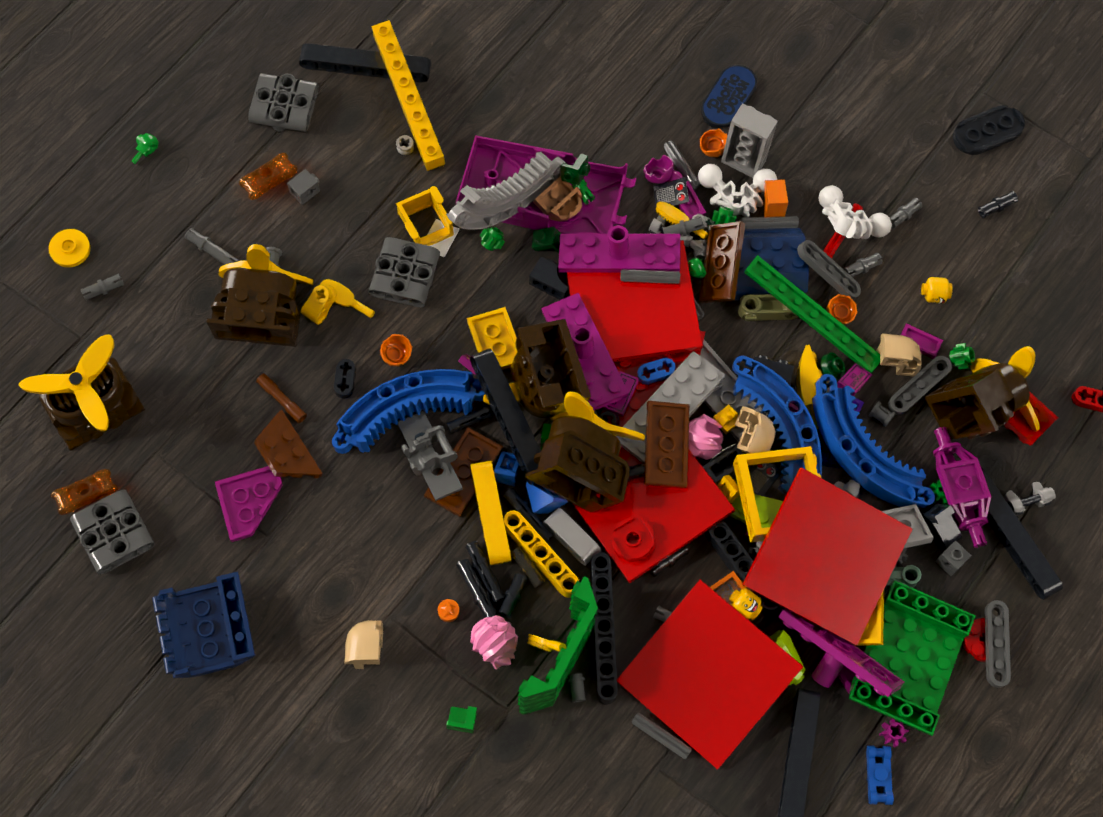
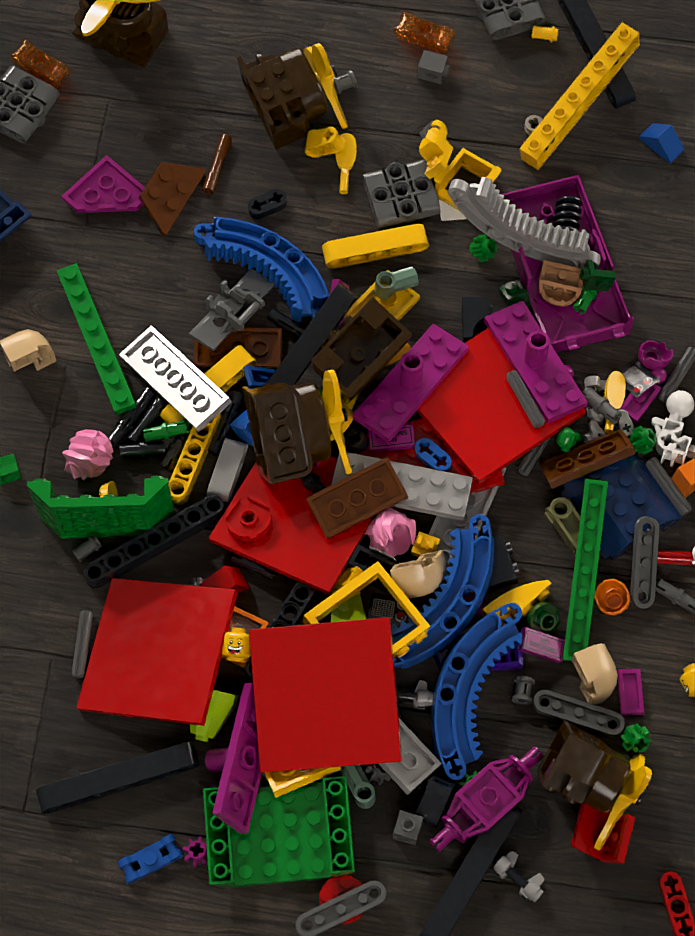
camera: 65 degrees right, 0 degrees up
dark grey pin [185,228,240,265] -> none
orange hair [380,334,412,366] -> none
orange tile [438,599,459,622] -> none
none -> green plate [56,263,136,415]
none -> plate [119,325,232,432]
none -> green pin [143,419,190,443]
none -> red slope [199,565,250,593]
none -> yellow beam [322,224,429,269]
none -> sand green piece [374,266,419,299]
none -> yellow plate [419,120,453,180]
none -> yellow pin [532,25,559,43]
none -> black piece [553,196,583,231]
none -> blue slope [639,123,685,164]

